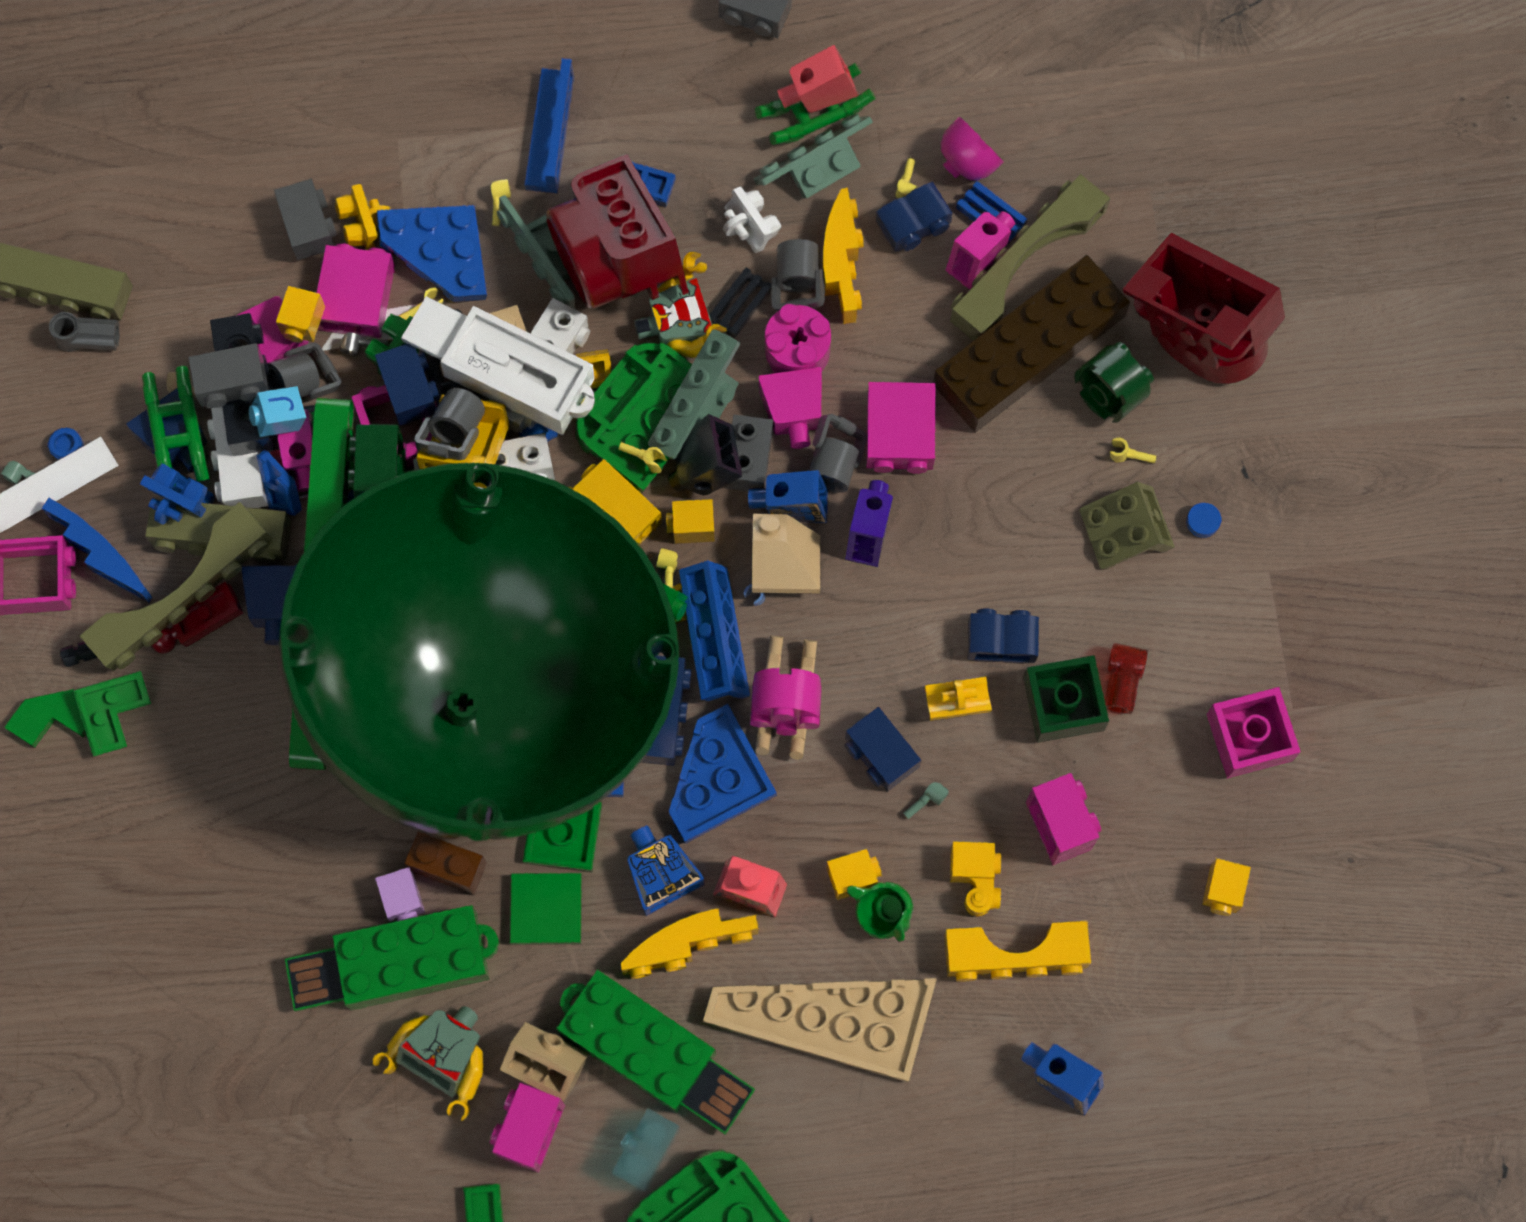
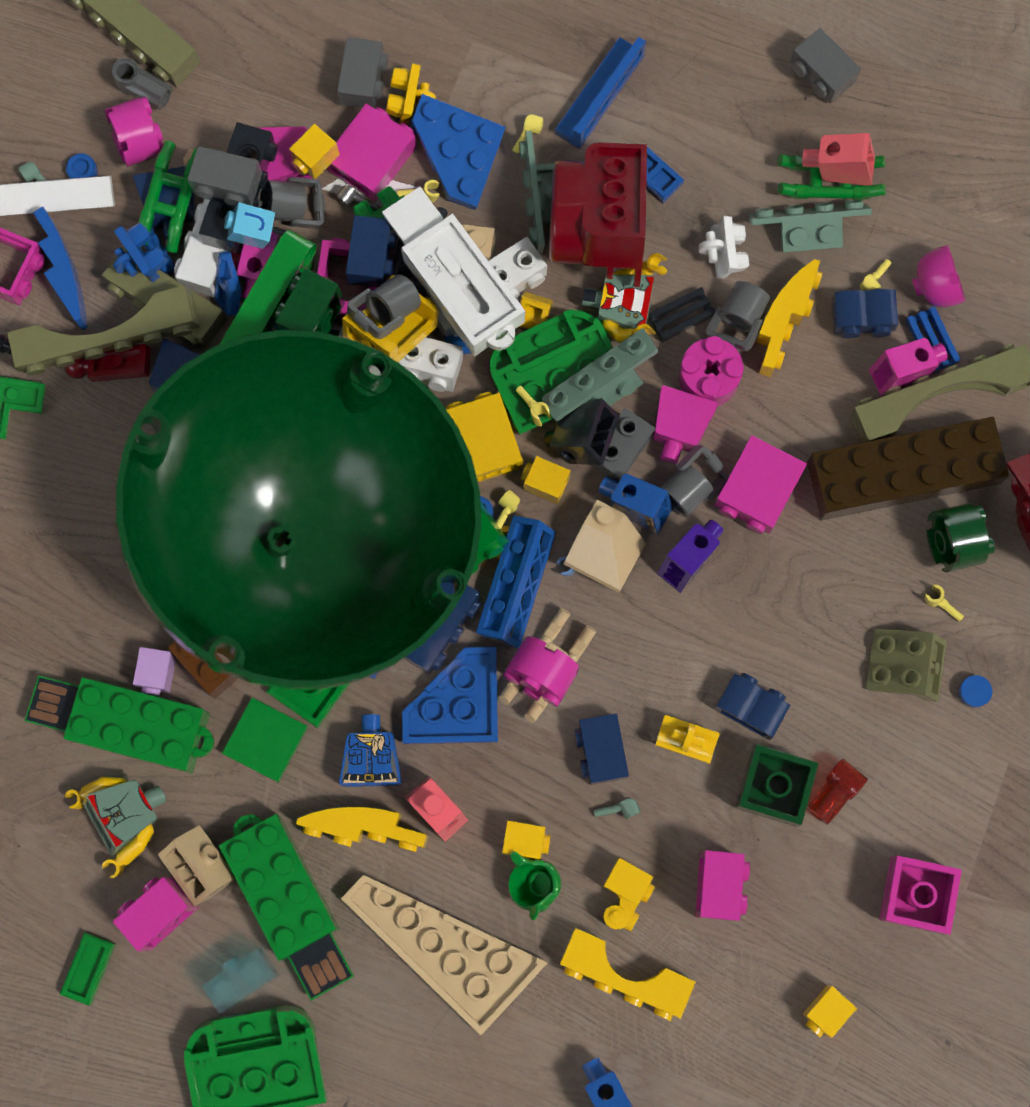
camera: 30 degrees right, 5 degrees up
none -> dark pink brick [104,96,163,167]

